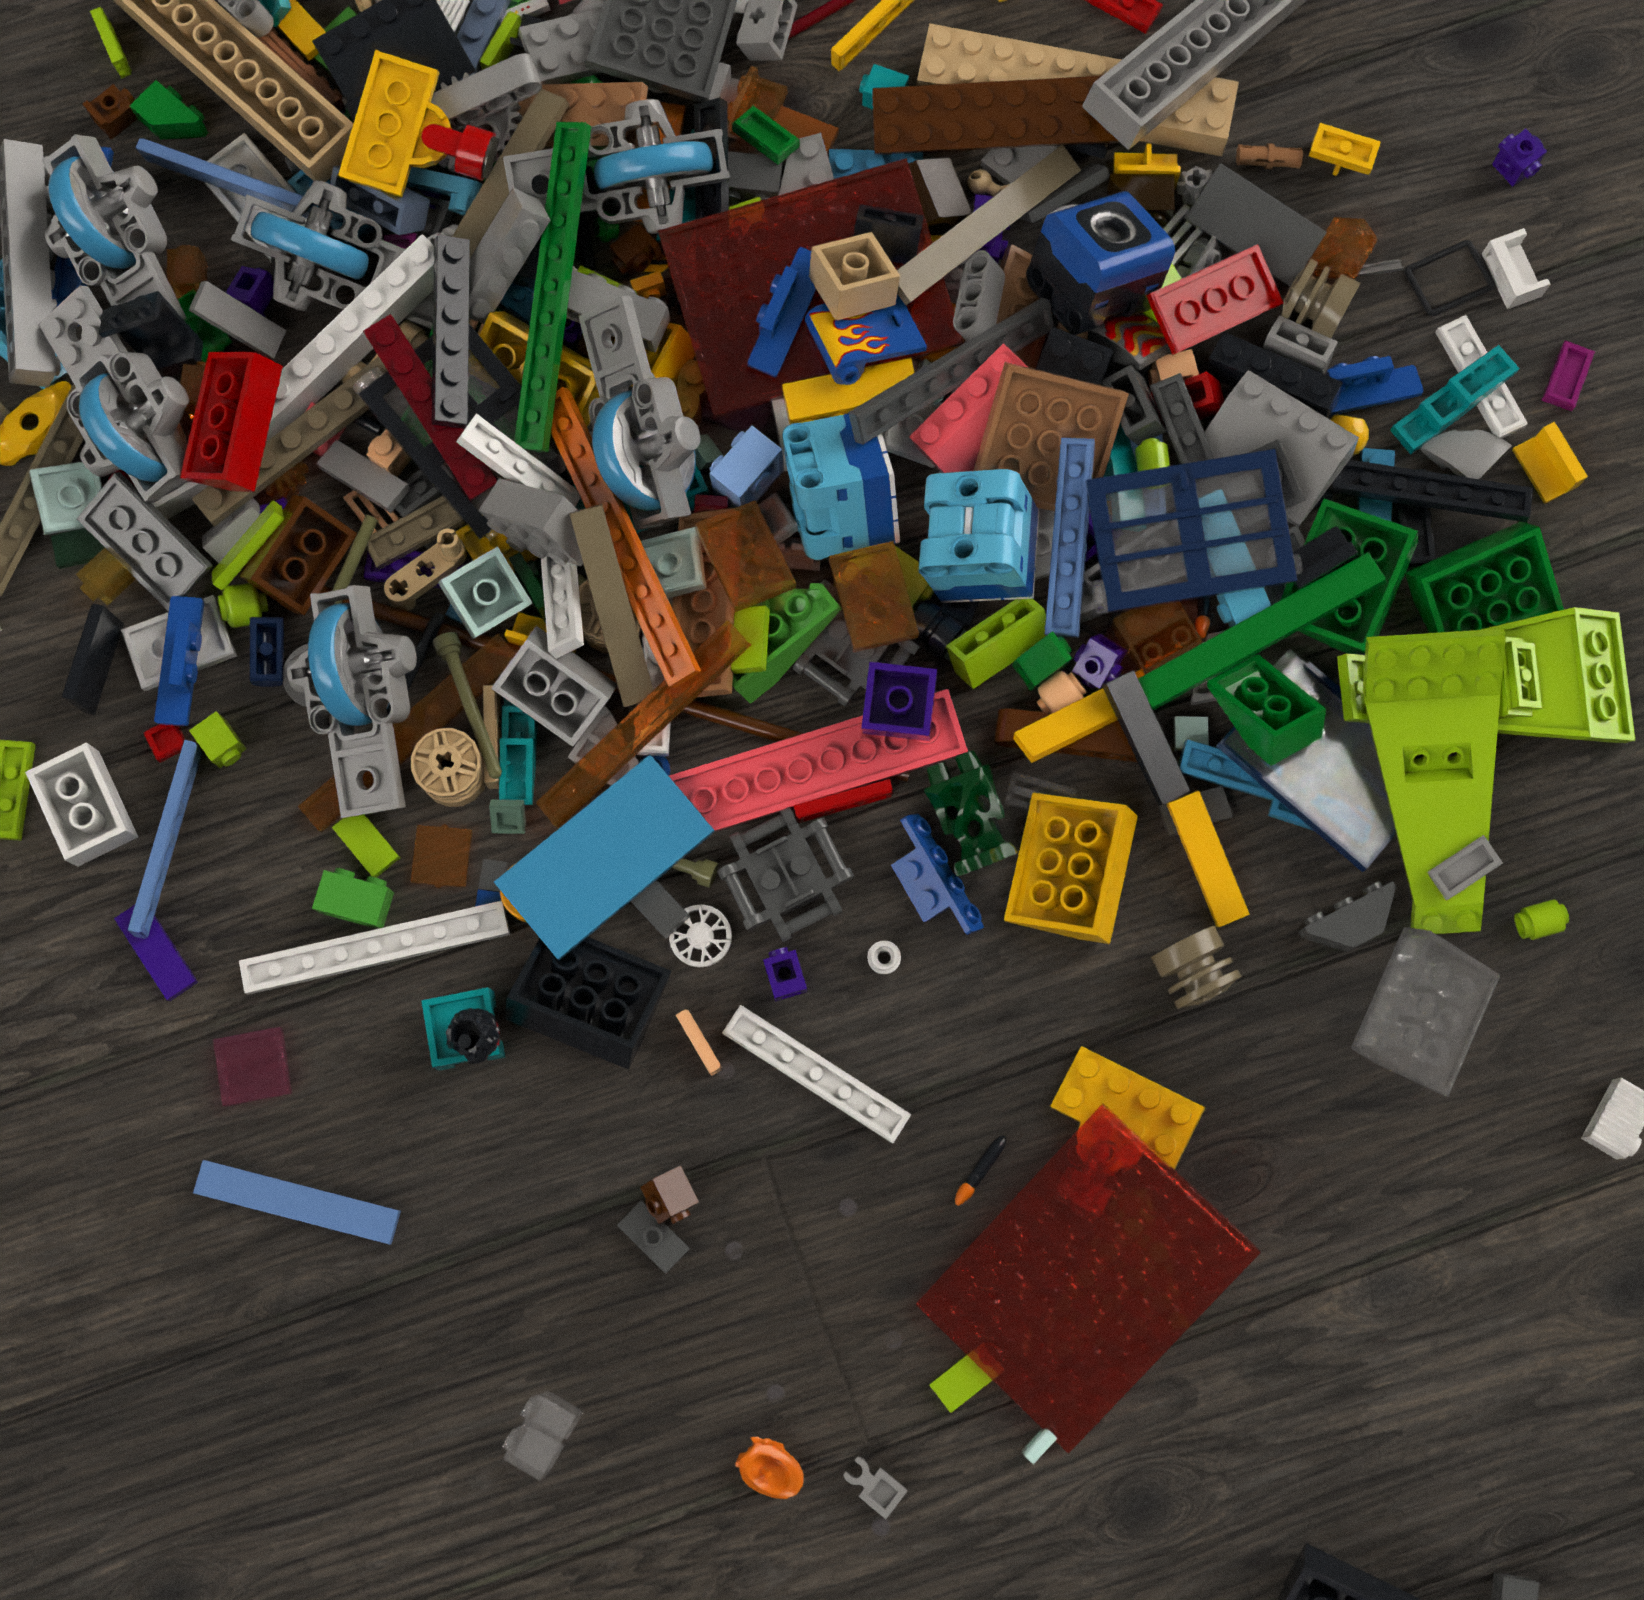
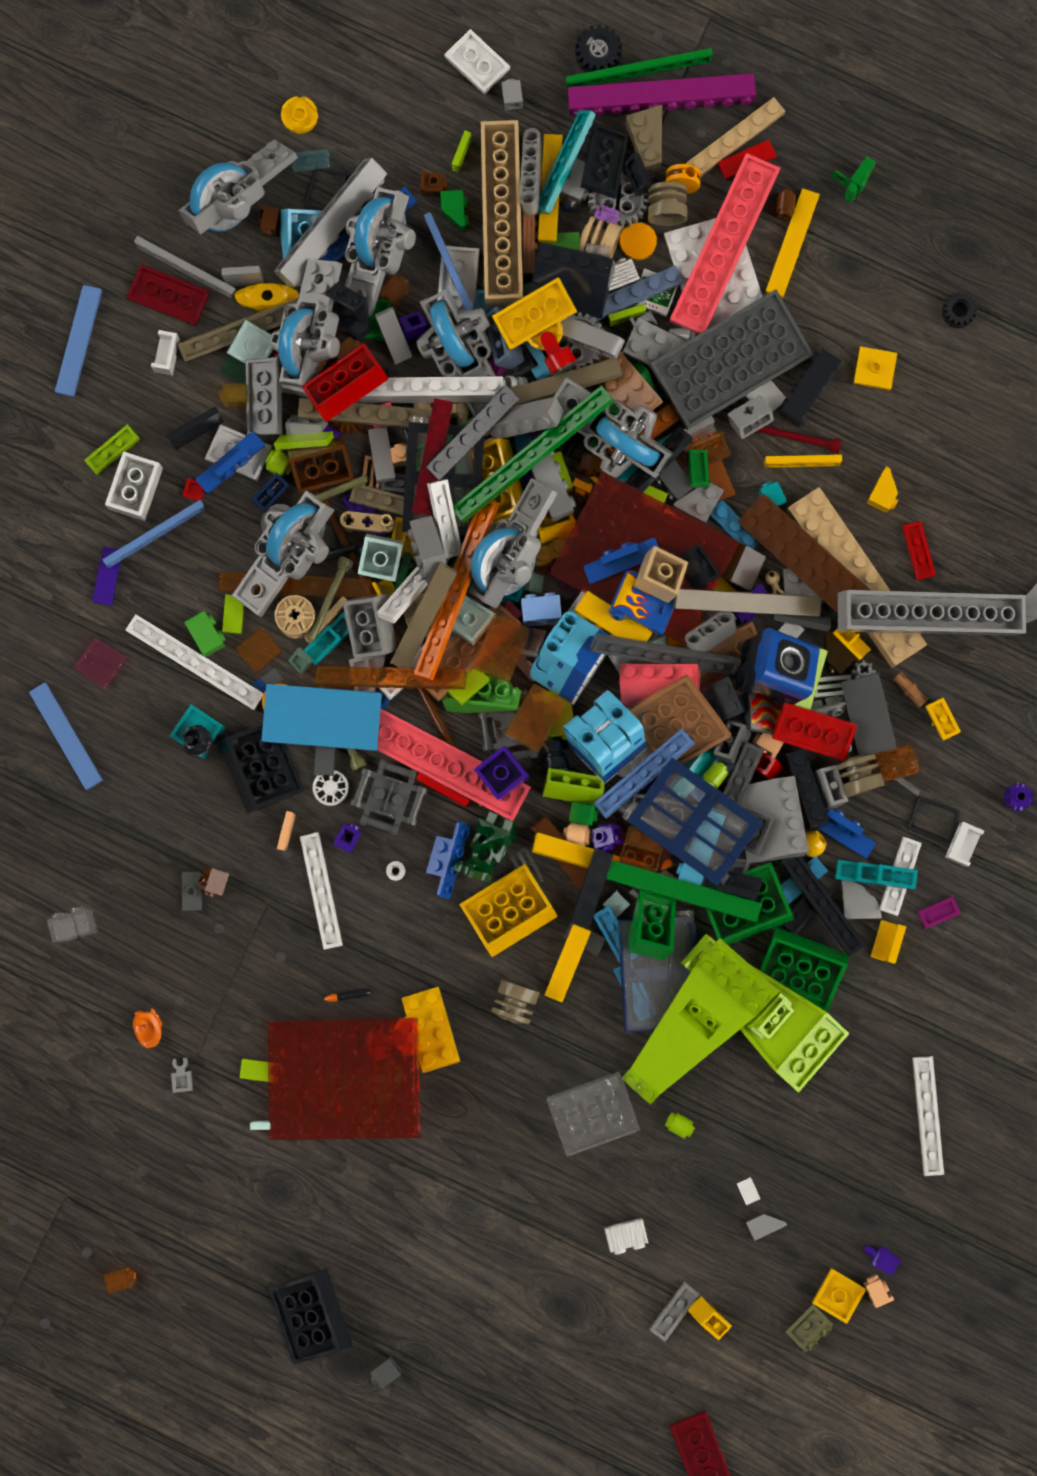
camera: 45 degrees right, 5 degrees up
lime brick [189,711,247,768] -> none
dark grey slope [1298,881,1396,952] -> none
light grey tile [1427,835,1503,901] -> none

